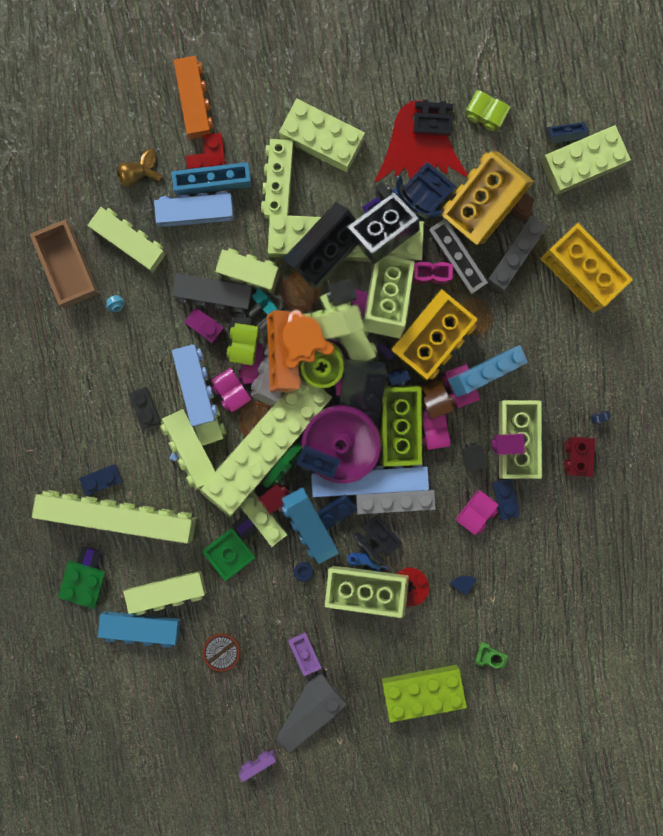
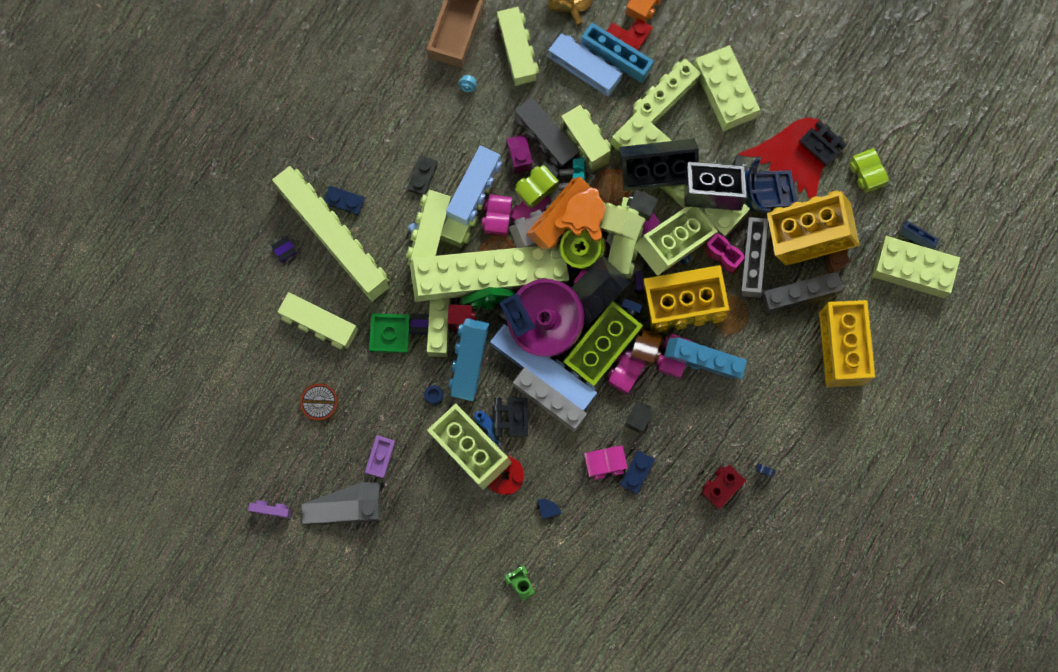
camera: 40 degrees right, 10 degrees down
green plate [58,560,106,609] -> none
dark azure brick [98,611,180,648] -> none
dark blue plate [317,494,357,530] -> none
lime brick [382,665,467,722] -> none
magenta slope [491,433,525,455] -> none
yellowish green brick [499,401,542,479] -> none

